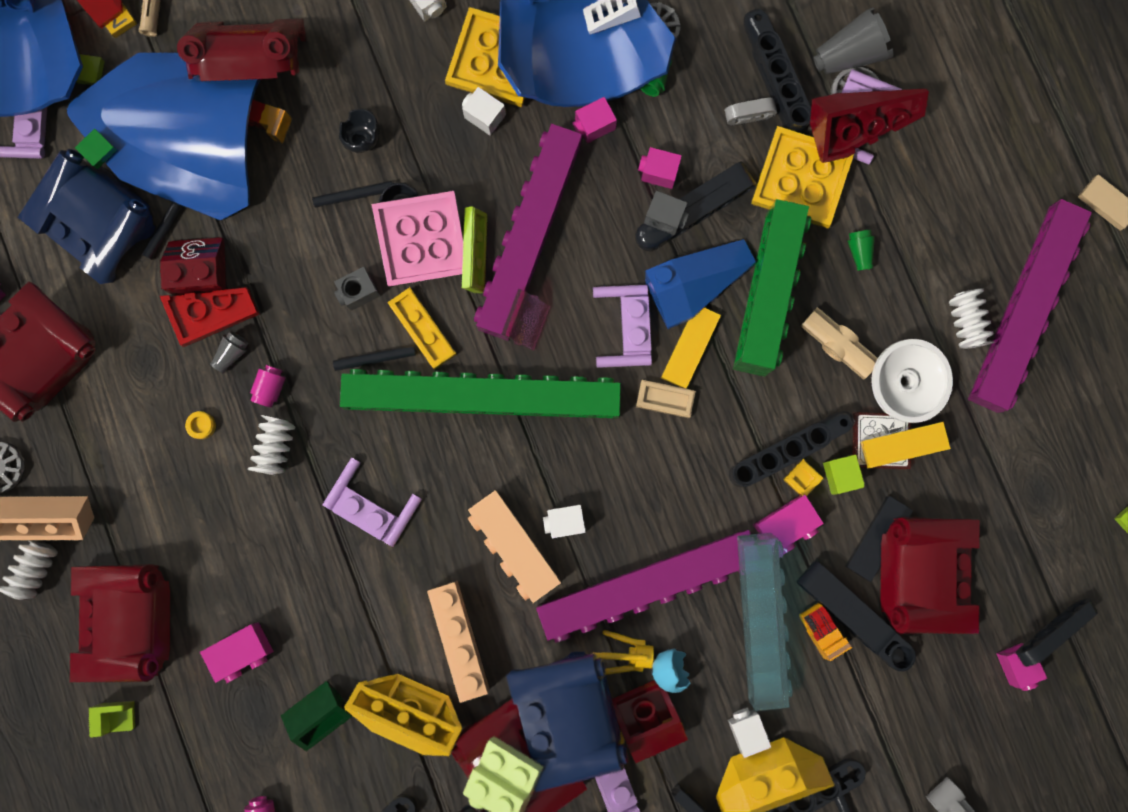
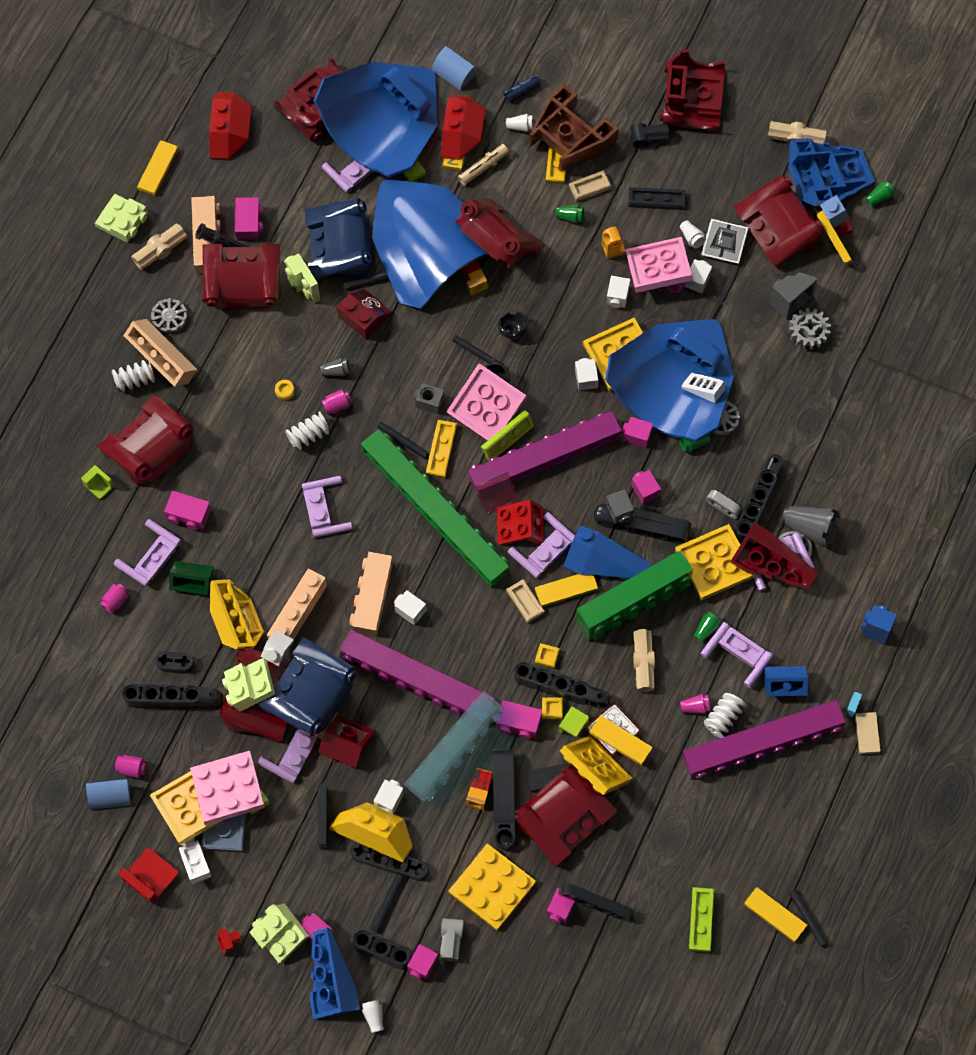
camera: 50 degrees right, 15 degrees down
green tile [75,128,117,169] -> none
red wing [160,288,259,347] -> none
yellow plant [592,630,654,675] -> none
medium azure hair [652,648,691,693] -> none
white dish [872,339,953,423] -> none
none -> lavender plate [114,519,181,586]
none -> white brick [261,630,294,666]
none -> yellowish green plate [284,254,320,303]
none -> yellow plate [448,844,536,931]
none -> red bracket [497,499,544,545]
none -> yellow tile [535,643,560,669]
none -> yellow plate [560,736,633,795]
none -> dark pink cone [680,694,711,714]
none -> lavender plate [700,622,773,688]
none -> blue brick [764,666,808,696]
none -> medium azure tile [846,692,862,718]
none -> blue brick [861,605,897,645]

